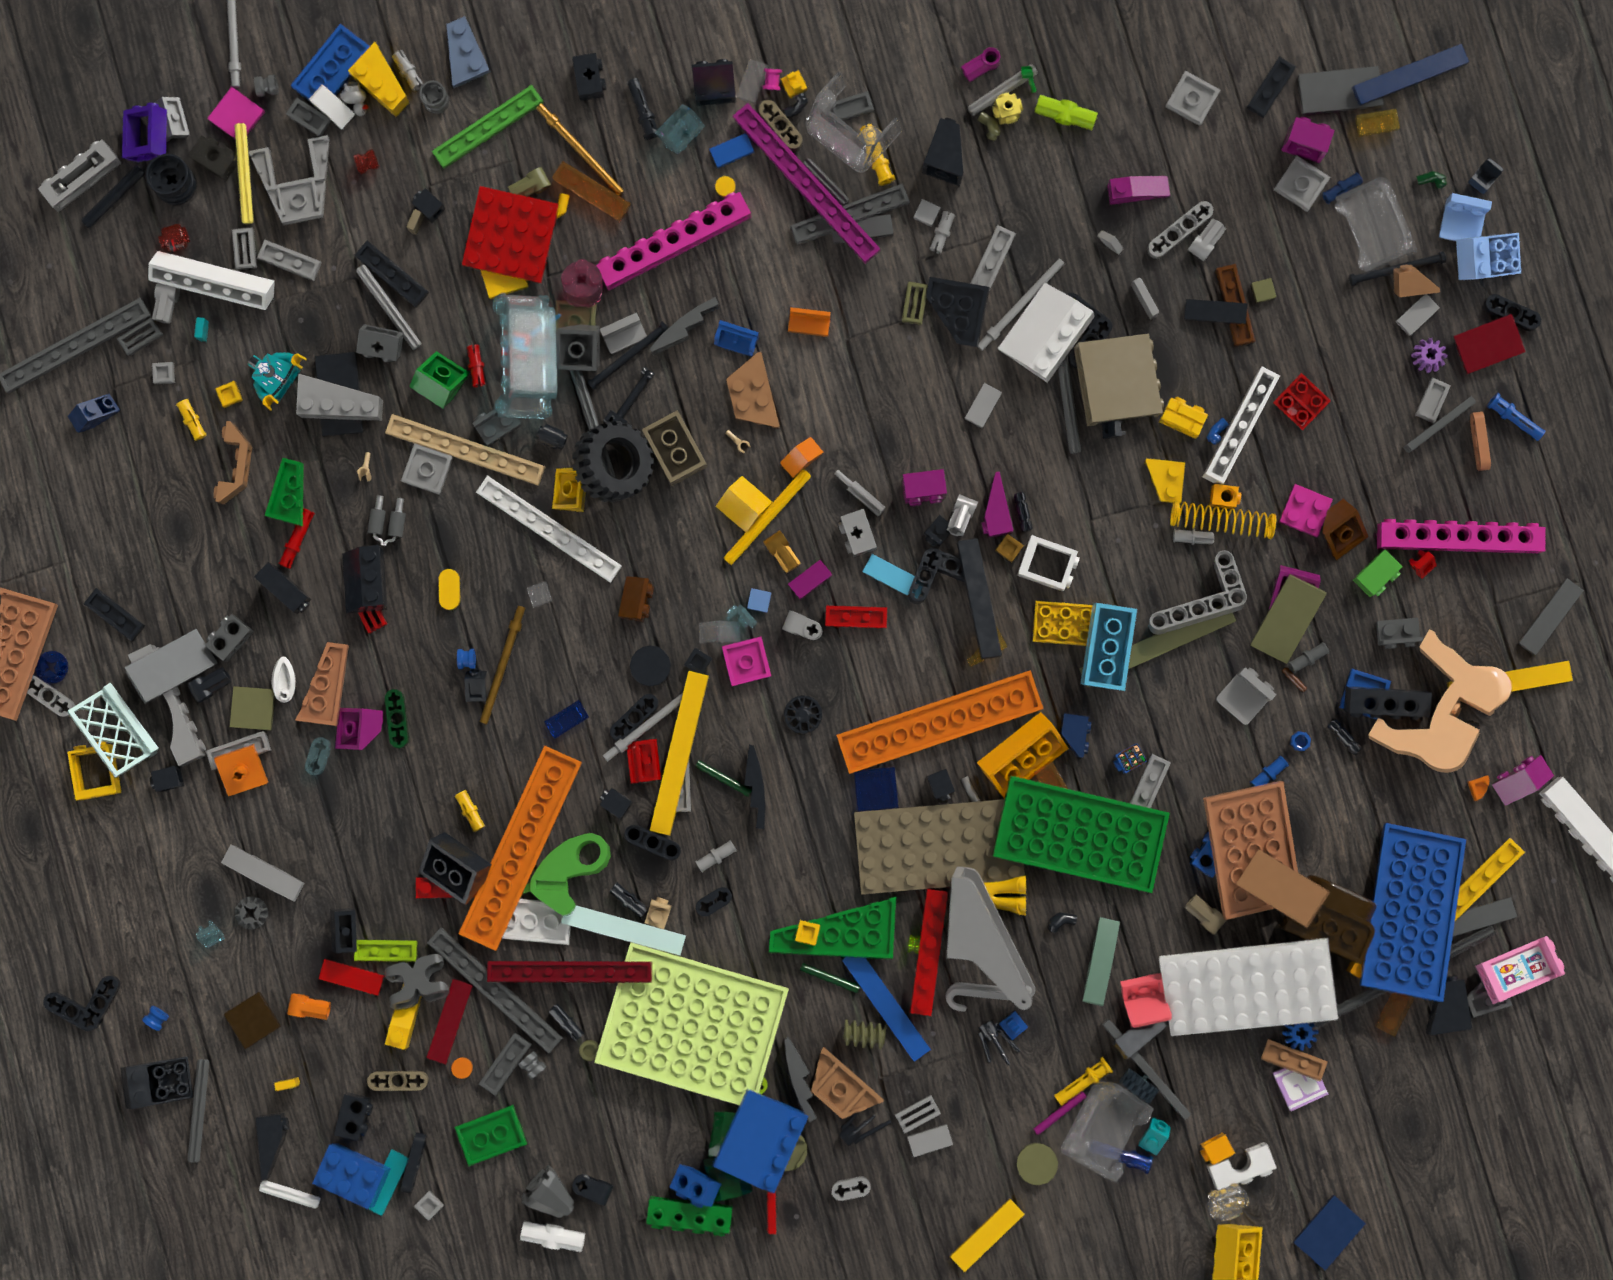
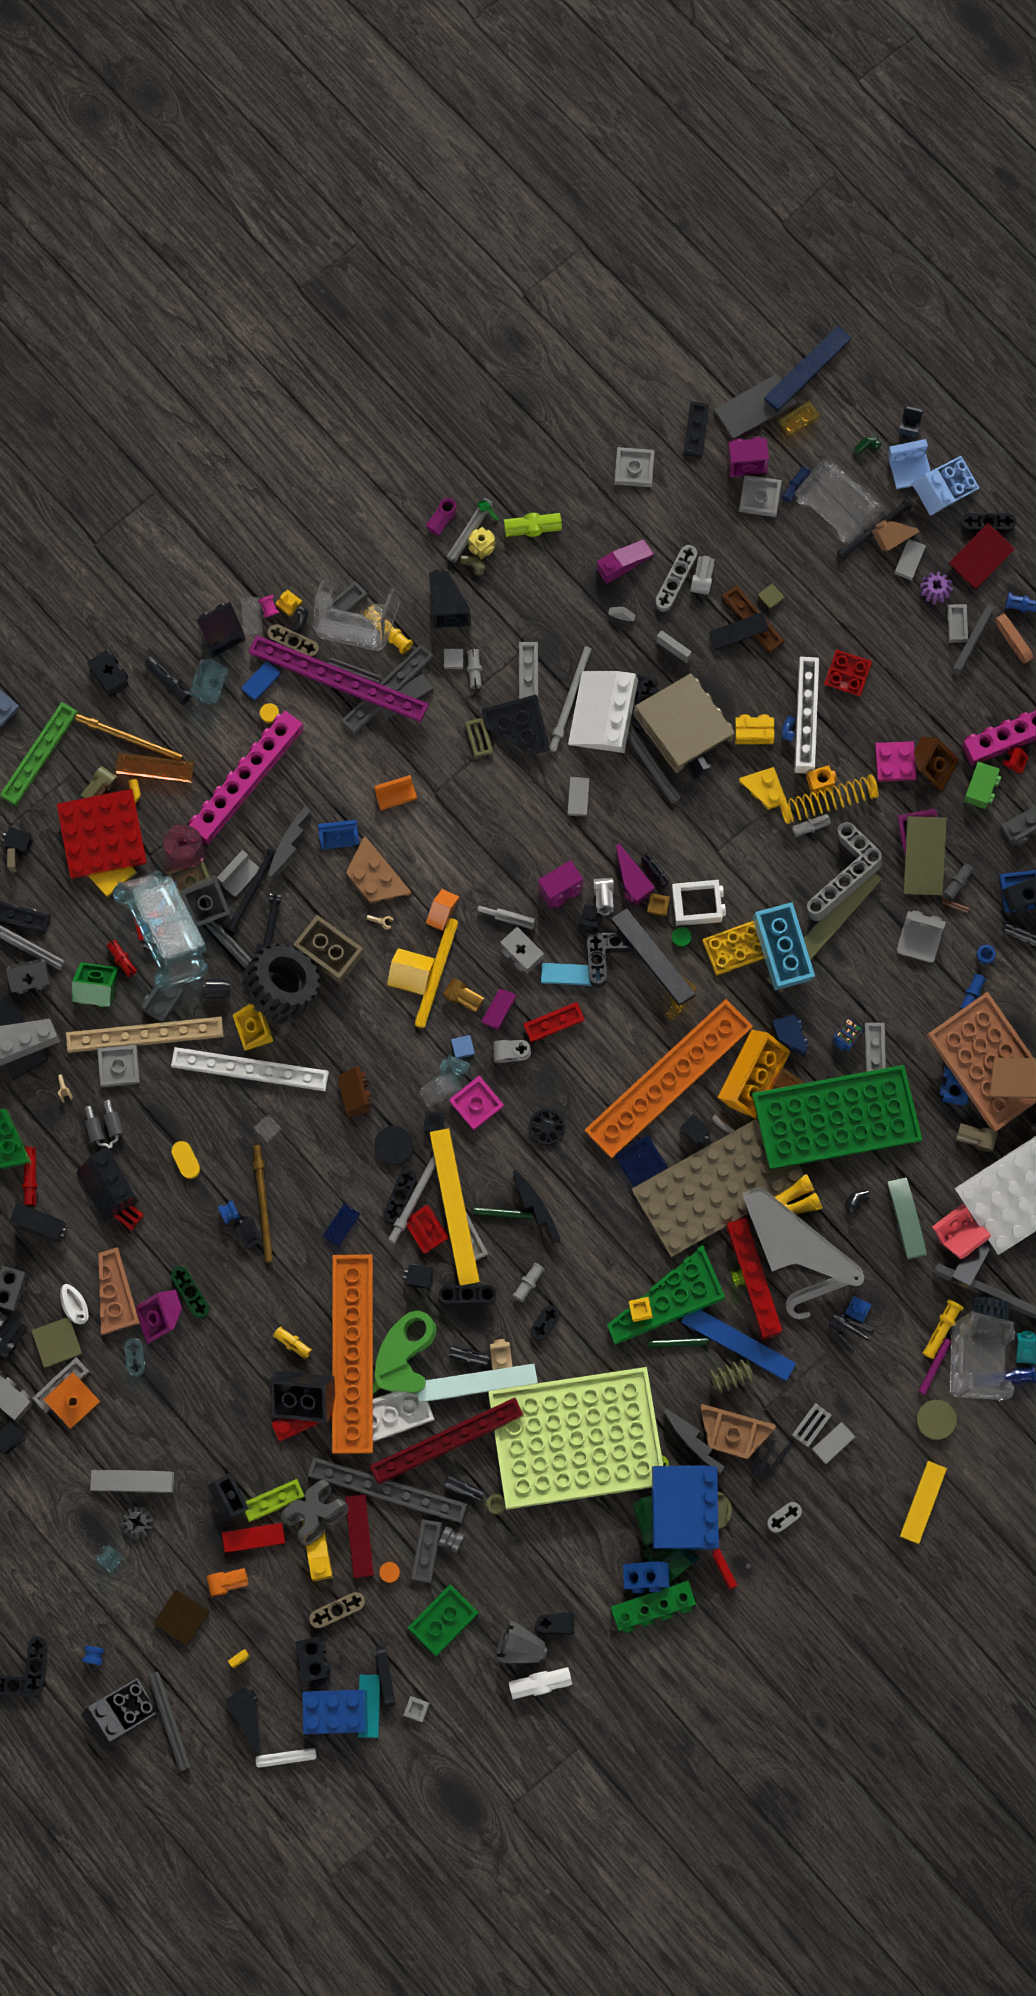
camera: 25 degrees left, 10 degrees down
none -> green tile [672,927,691,948]

